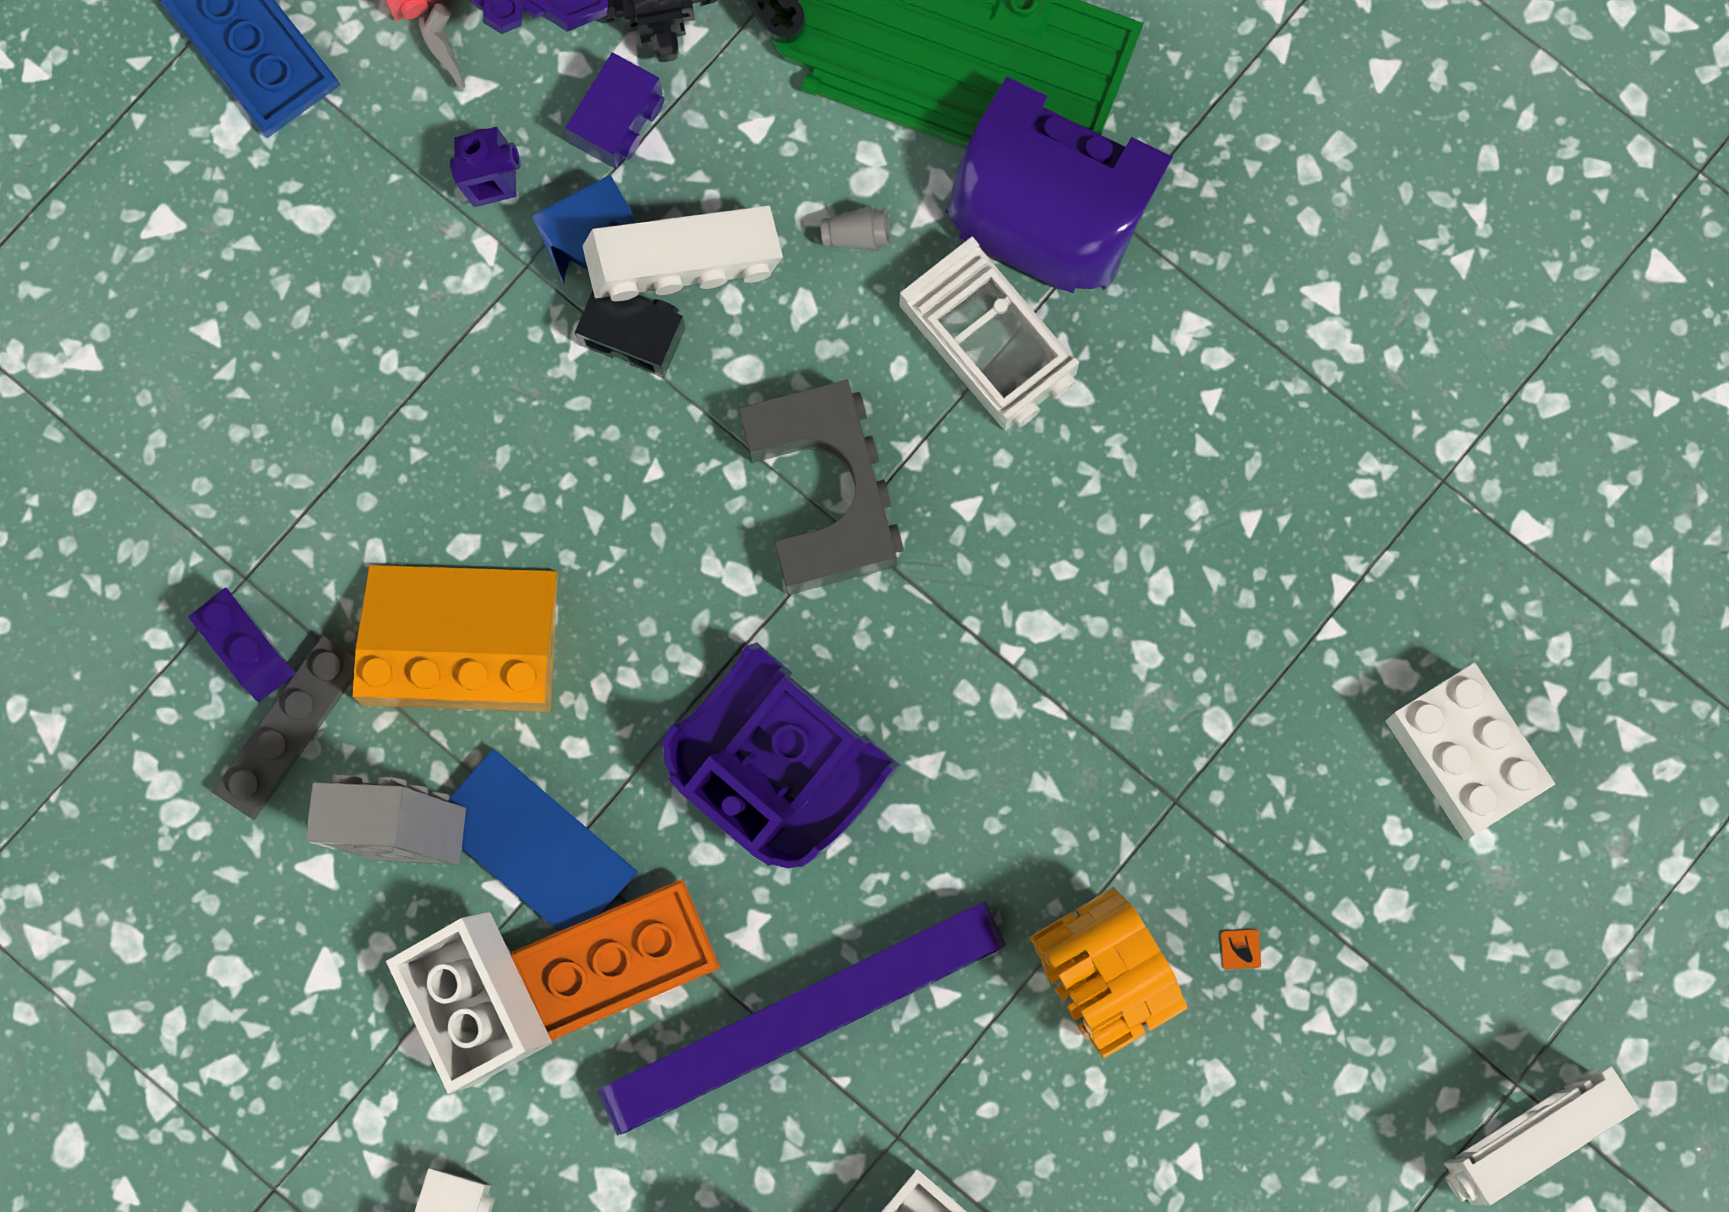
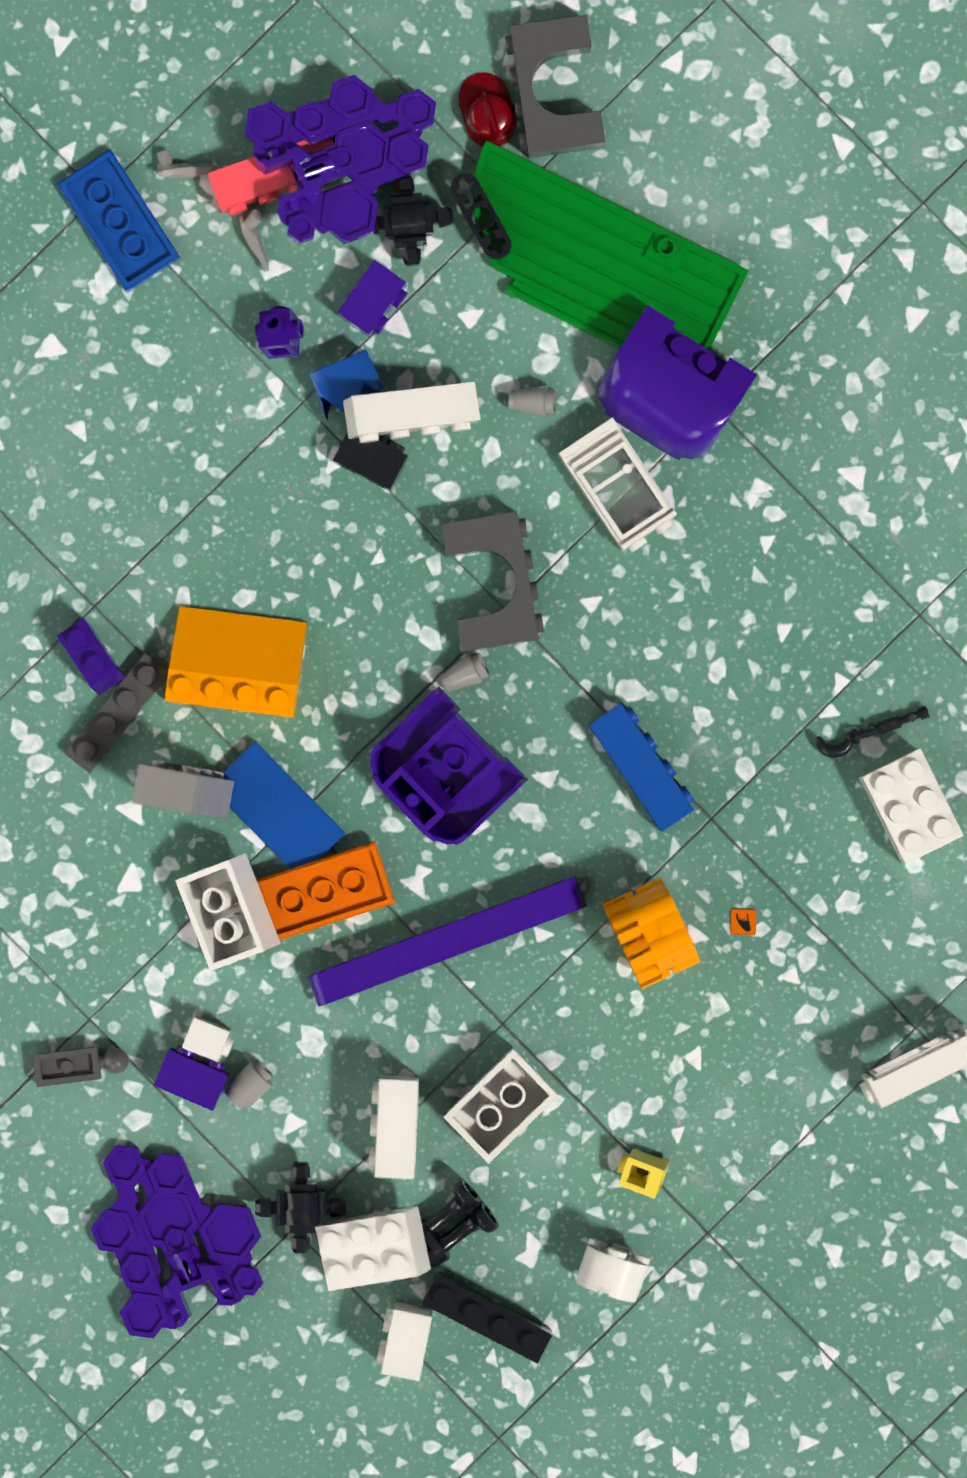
camera: 10 degrees right, 10 degrees up
none -> light grey cone [440,653,490,693]
none -> blue brick [588,703,695,832]
none -> black piece [815,706,929,758]

